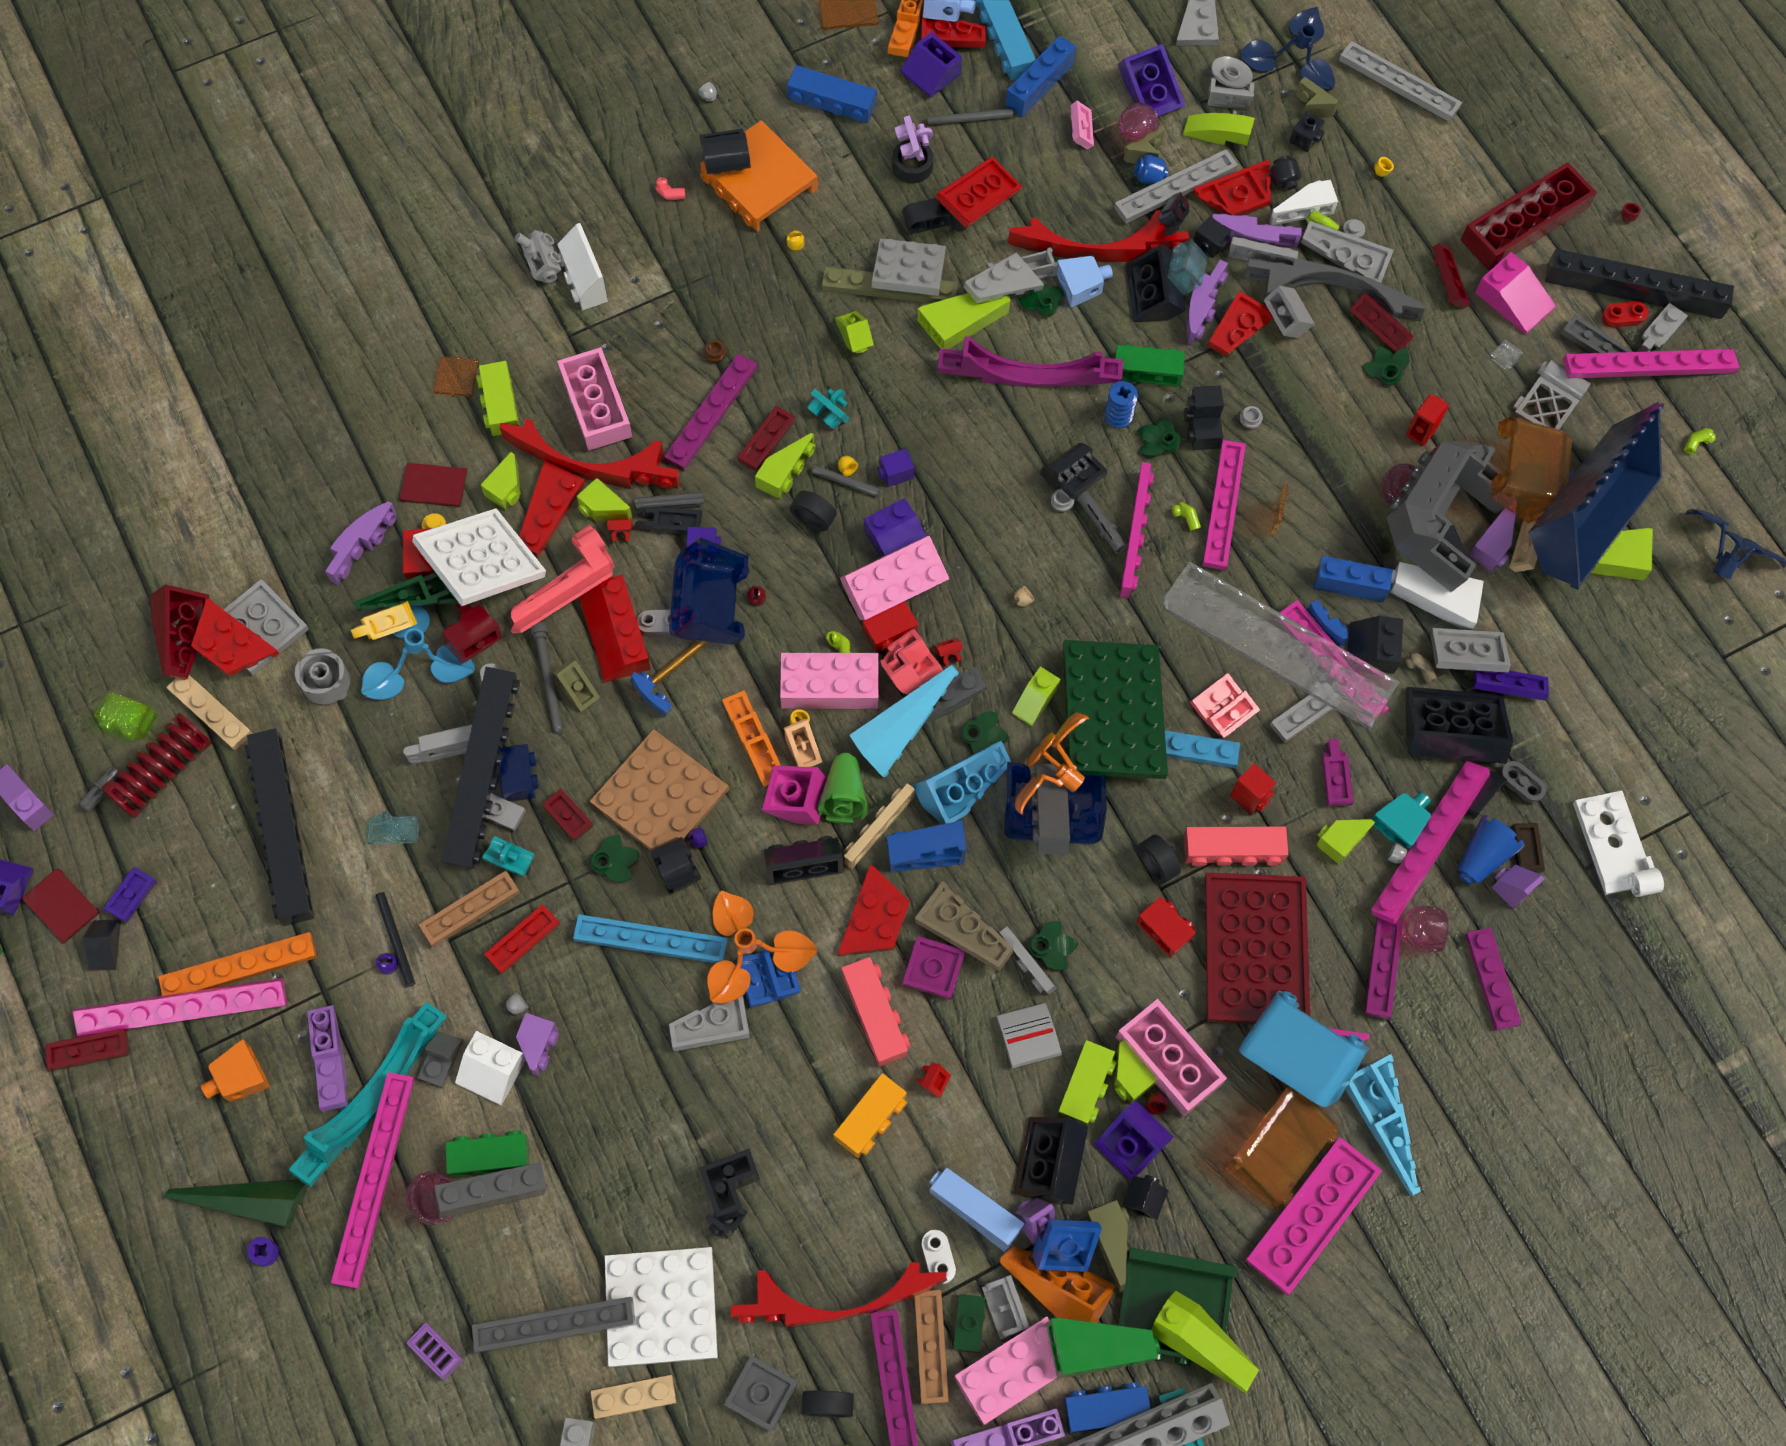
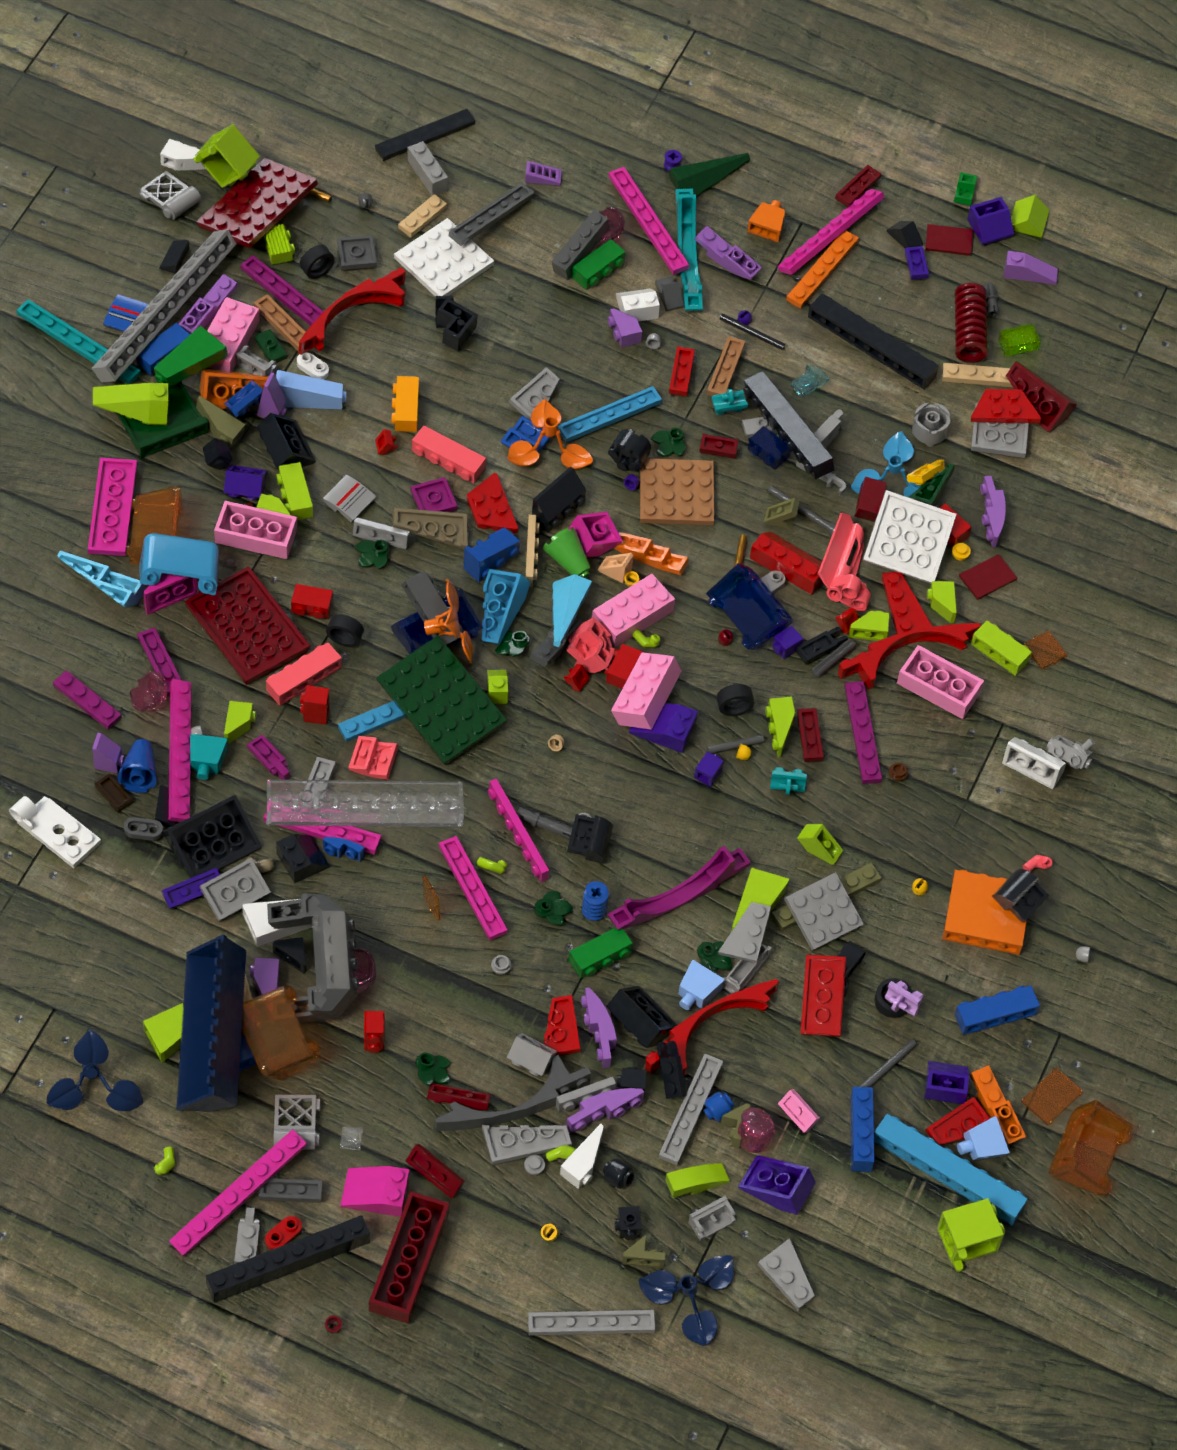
camera: 140 degrees right, 10 degrees down
blue slope [630,672,672,717] -> none
clear light blue brick [1167,239,1208,295] -> none
black brick [1184,385,1224,450] -> none
red wing [1193,160,1271,216] -> none
light grey dish [1211,56,1253,88] -> none
blue brick [1313,556,1393,602] -> none

